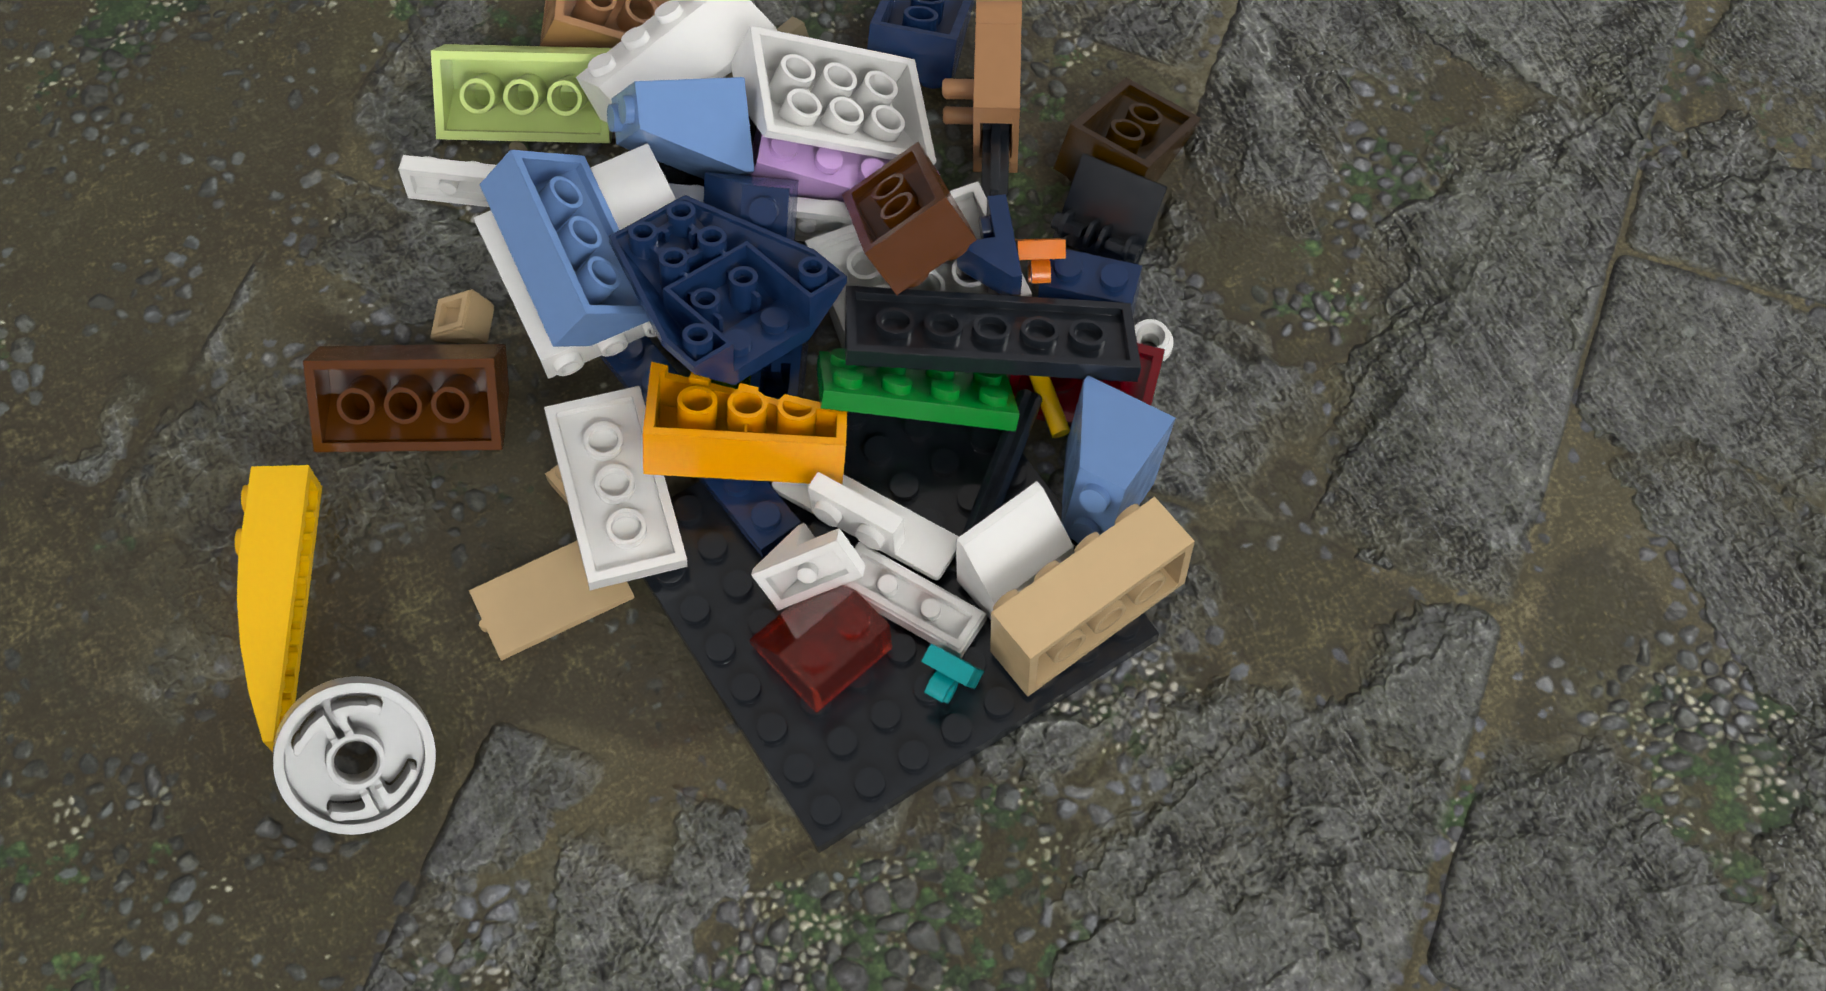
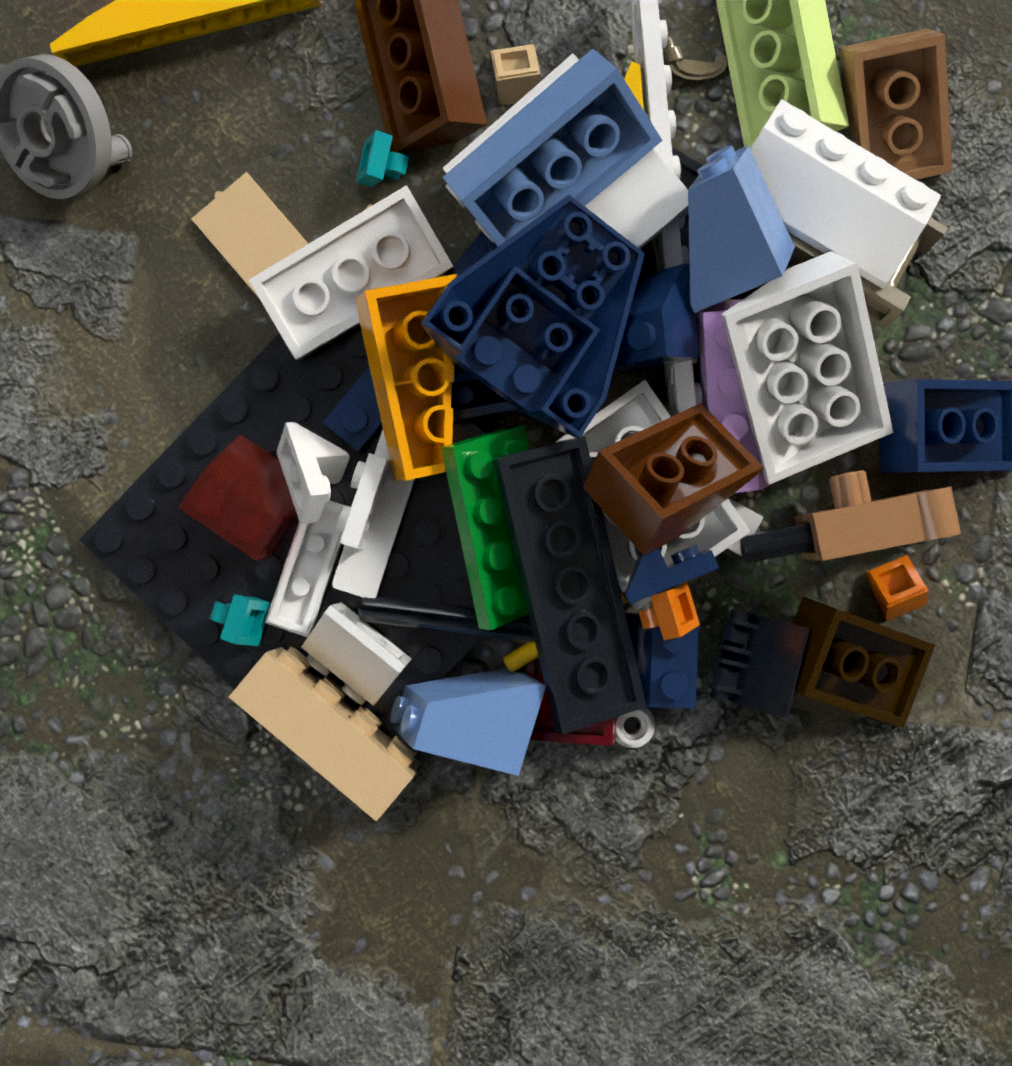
camera: 70 degrees right, 25 degrees up
none -> teal tile [355,130,409,188]
none -> orange slope [866,555,929,621]

